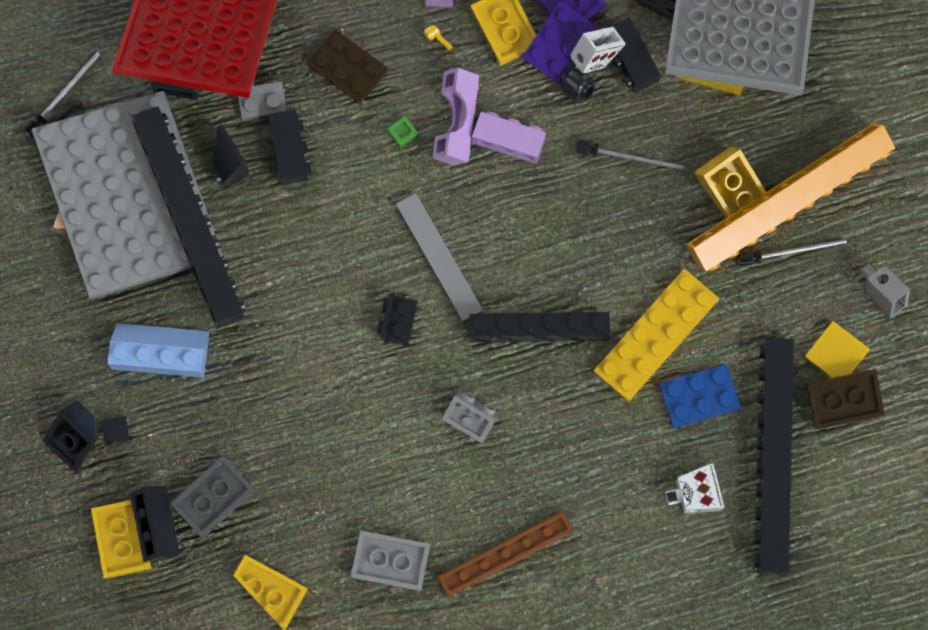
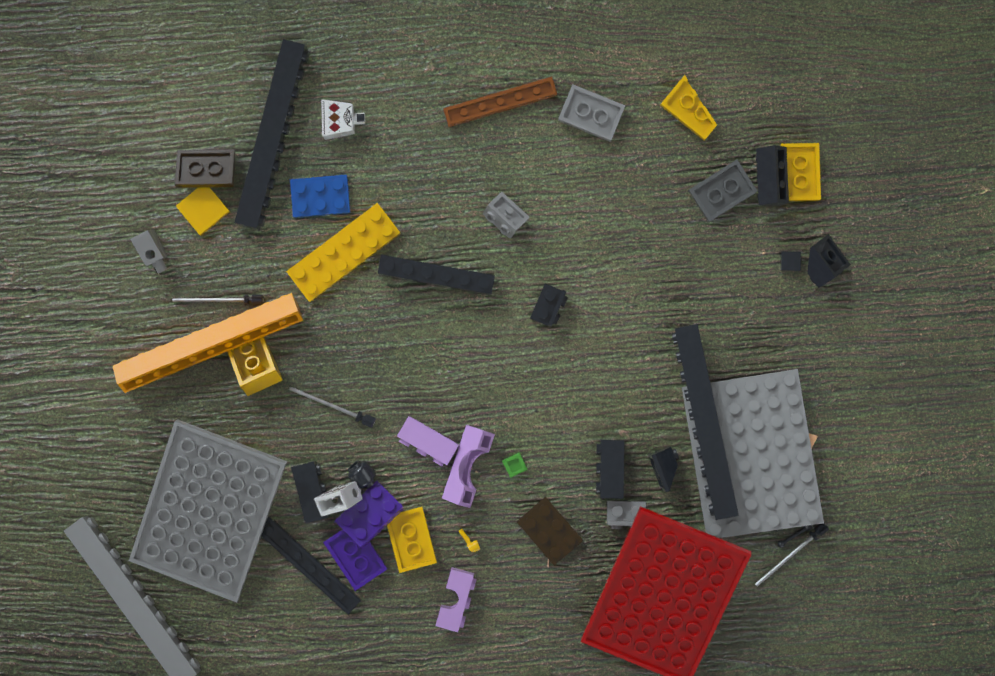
camera: 170 degrees left, 10 degrees up
light blue slope [107,323,209,378] -> none
light grey tile [396,193,483,323] -> none

